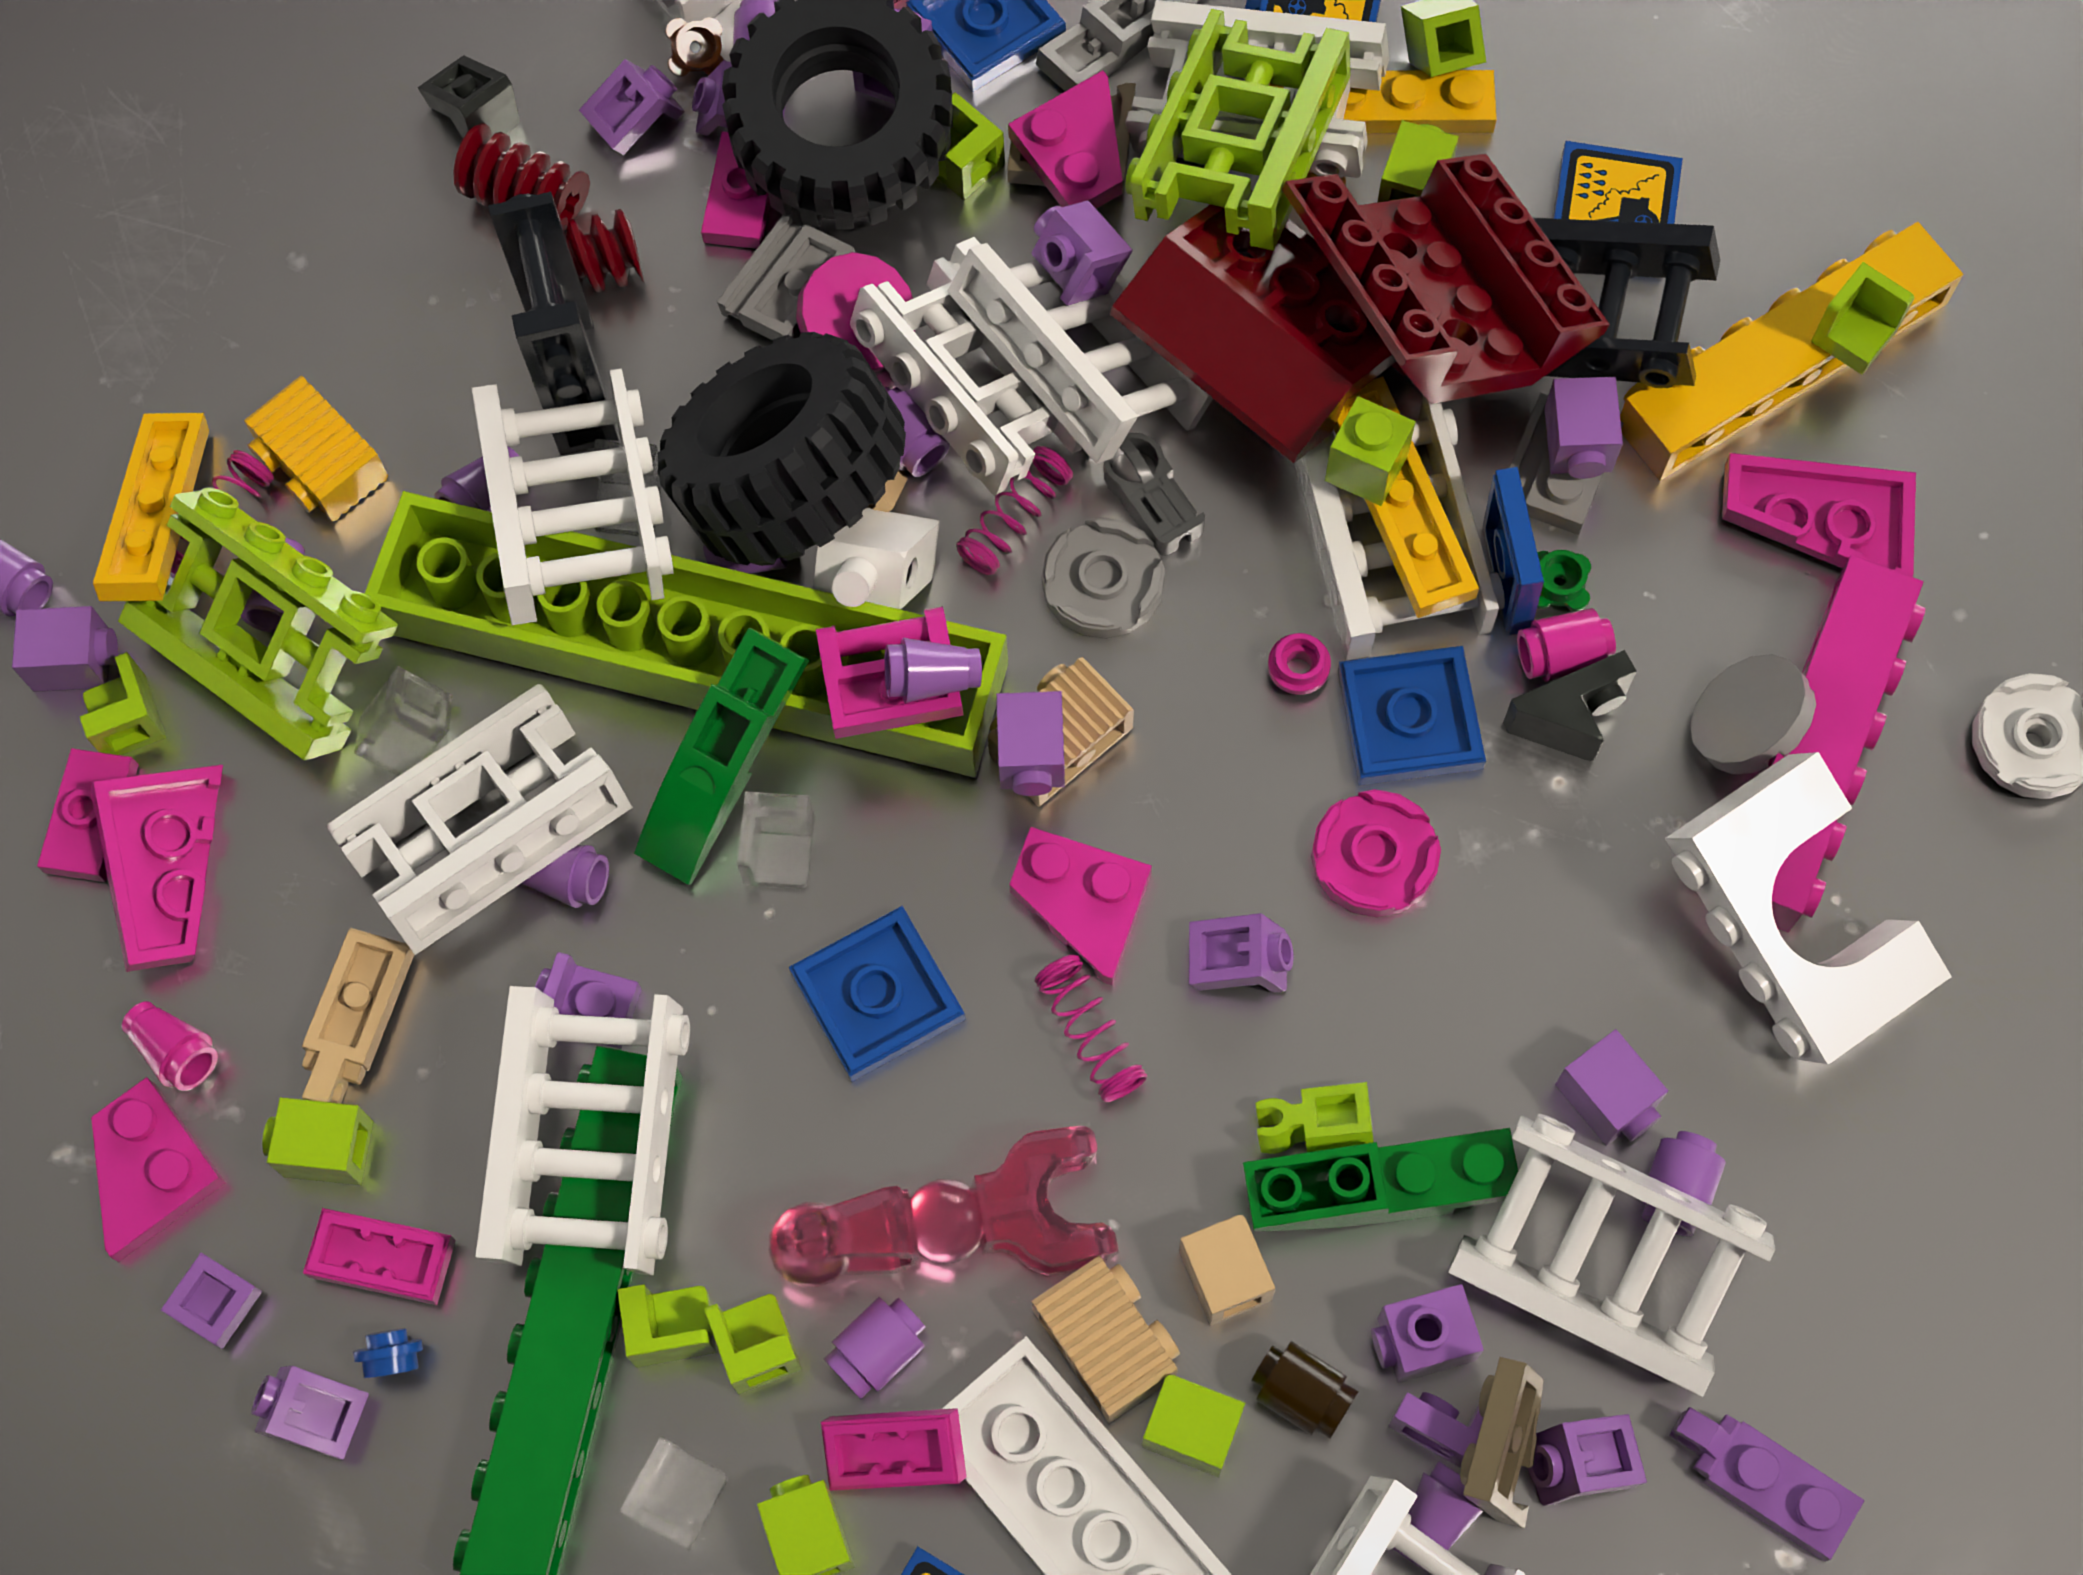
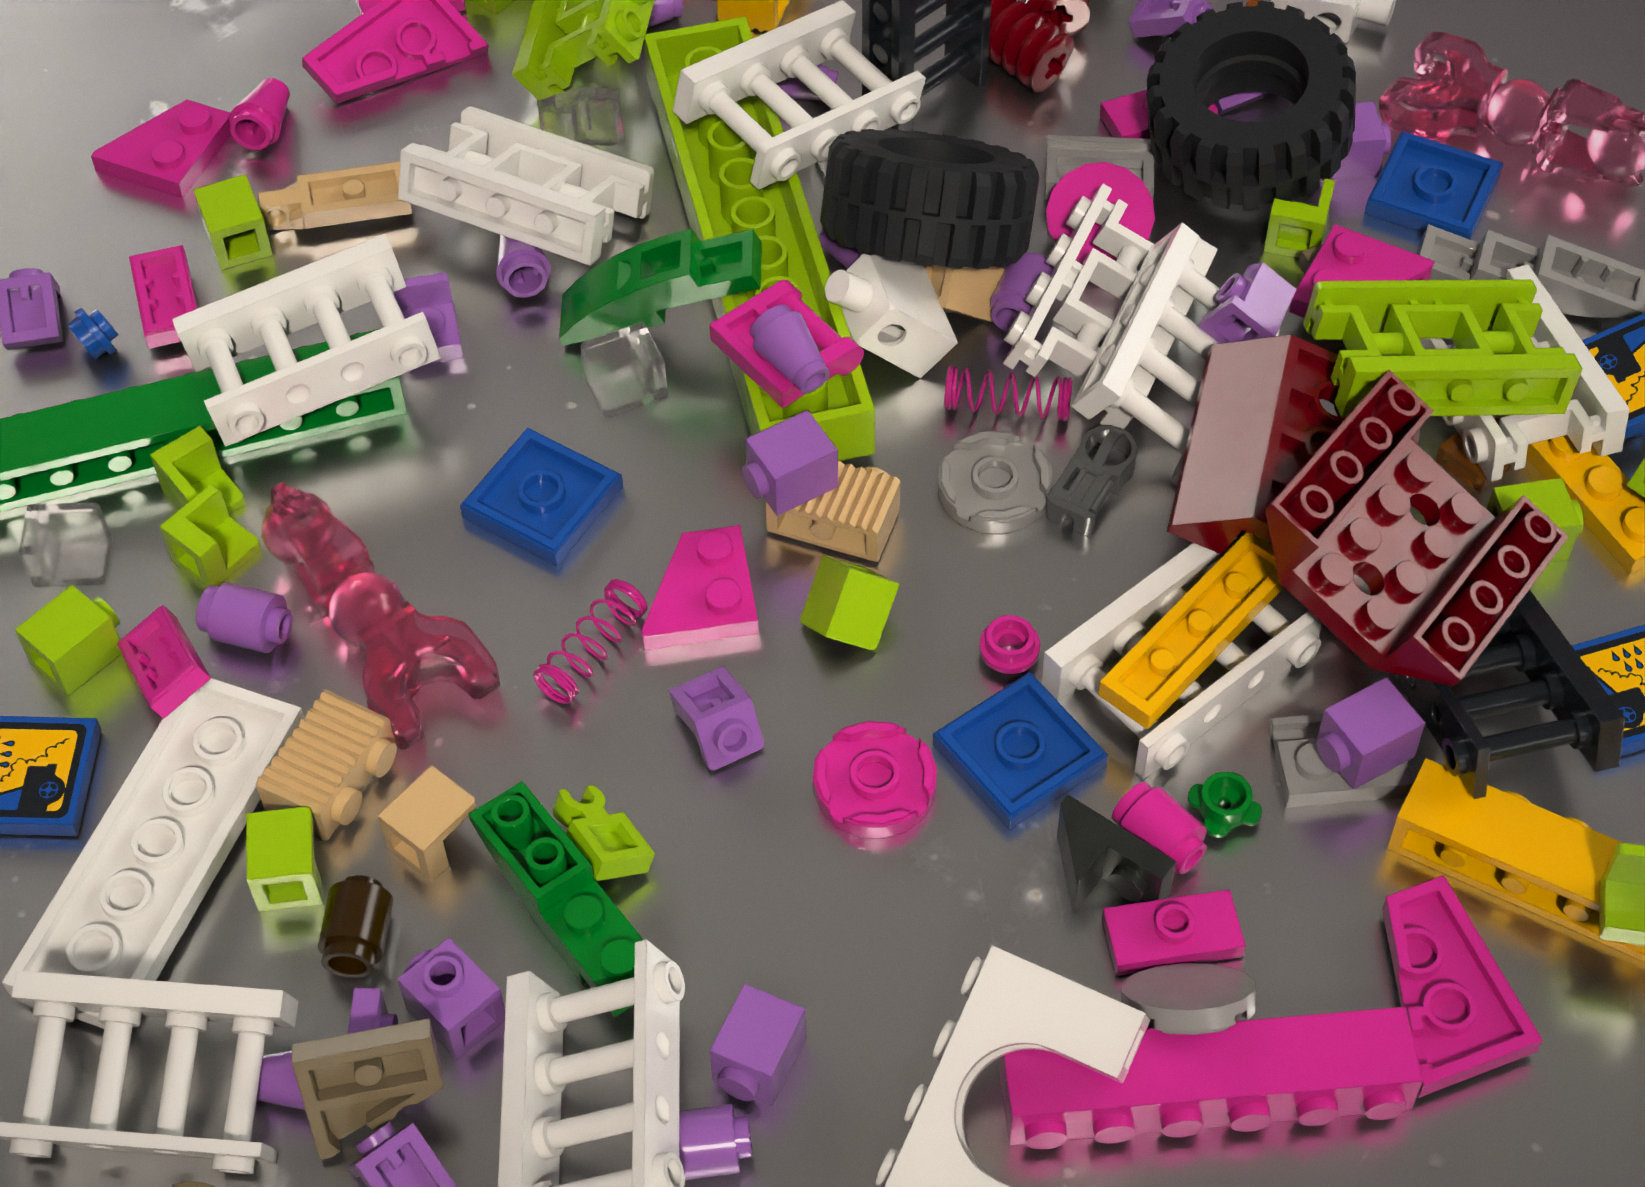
camera: 60 degrees right, 15 degrees down
medium lavender plate [161,1253,262,1350] -> none
lime brick [1325,396,1416,506] -> none
blue tile [1483,467,1544,635] -> none
none -> lime panel [800,554,900,650]
none -> dark pink plate [1102,889,1246,976]

